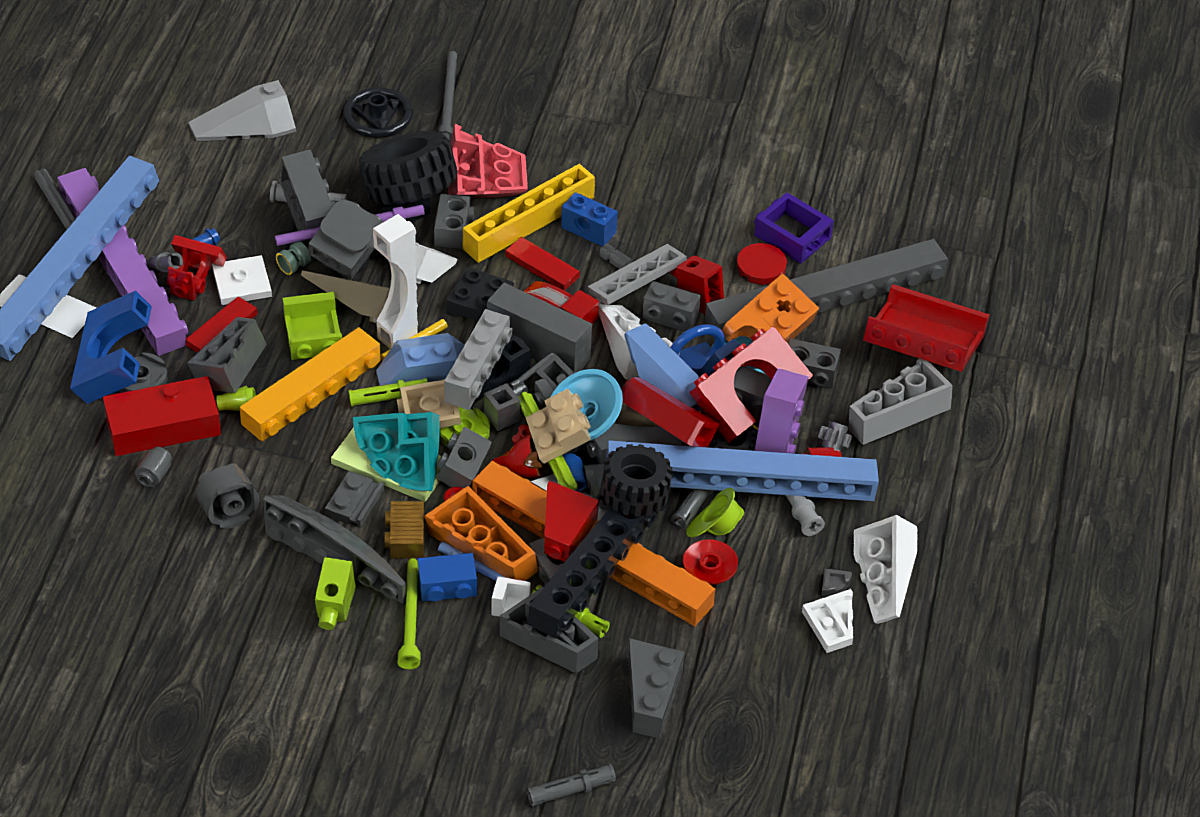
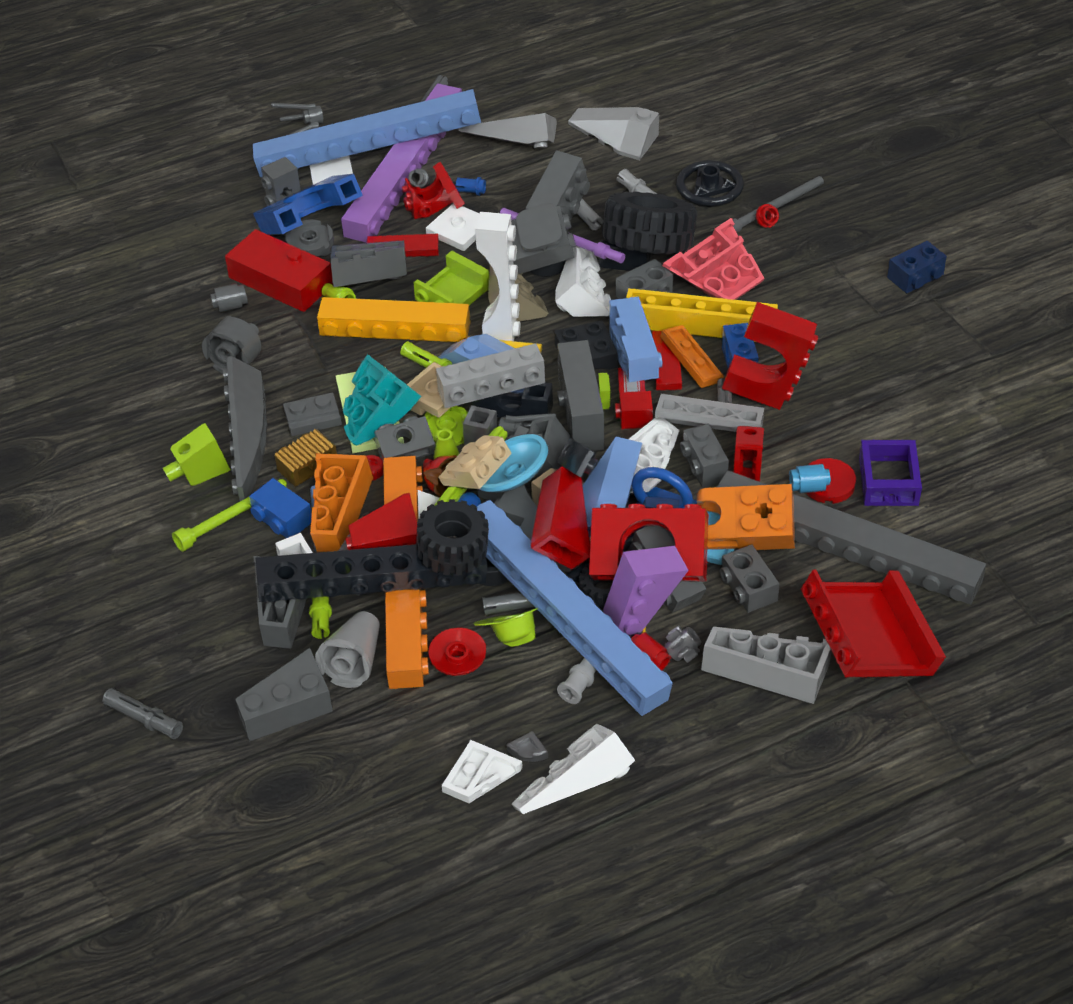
camera: 55 degrees right, 0 degrees up
none -> dark grey brick [261,157,301,206]
none -> light grey cone [315,611,380,688]
none -> lime cone [433,429,459,459]
none -> light grey wedge [459,113,557,149]
none -> black slope [557,438,598,477]
none -> medium blue wedge [609,296,663,382]
none -> light grey pin [617,169,657,194]
none -> orange tile [660,325,724,388]
none -> red arch [722,302,818,410]
none -> red plate [756,204,779,228]
none -> dark azure brick [789,464,831,493]
none -> dark blue brick [887,241,947,294]

